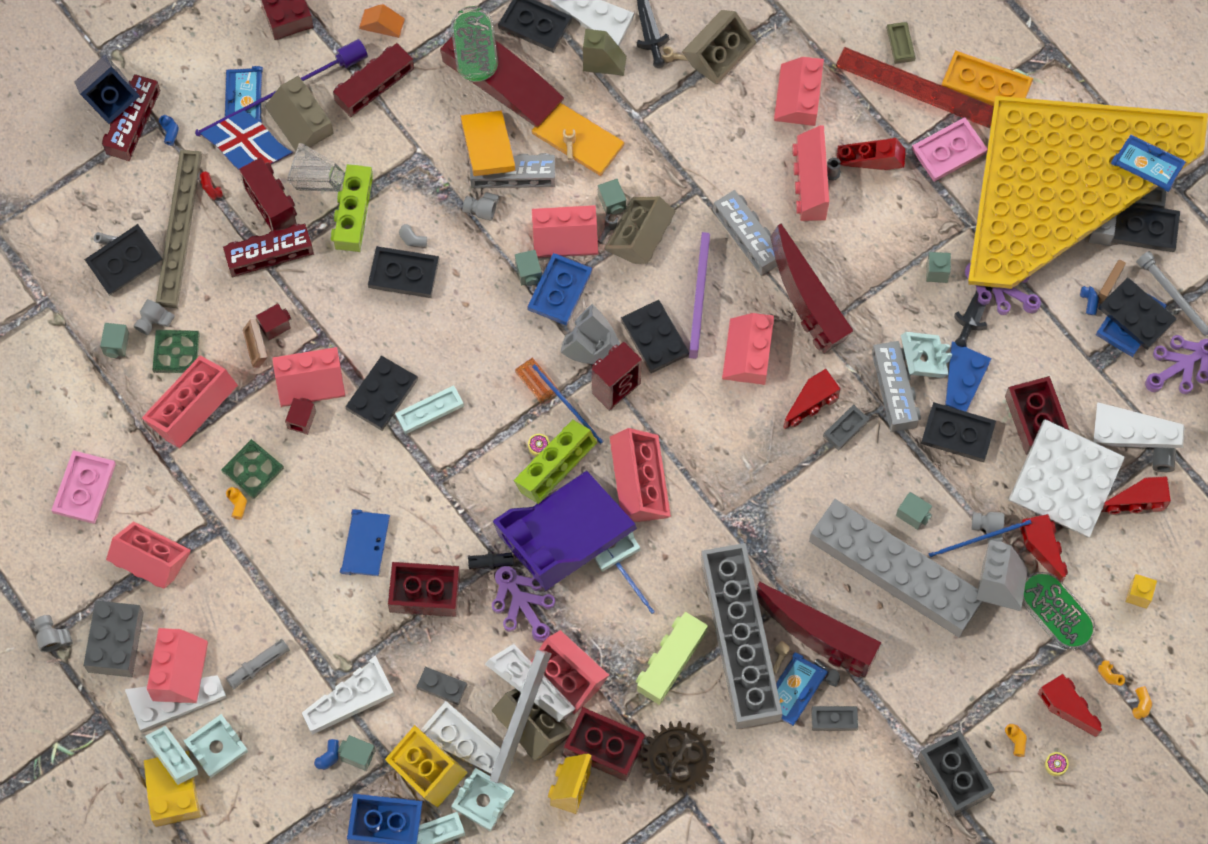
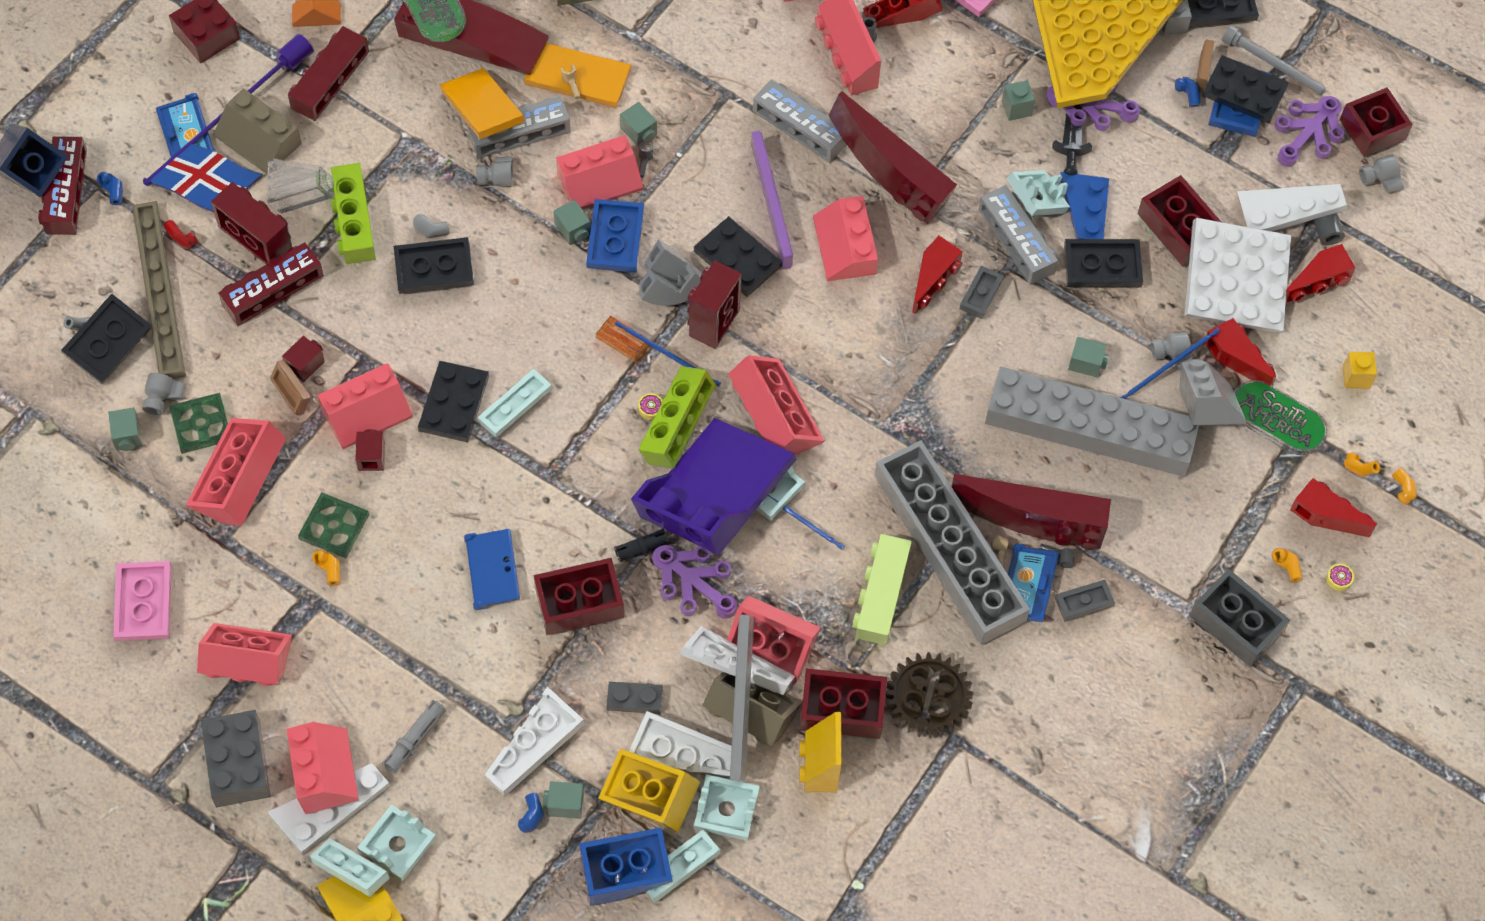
camera: 20 degrees left, 5 degrees down
light grey piece [34,615,73,652] -> none
dark tan slope [604,196,676,264] -> none

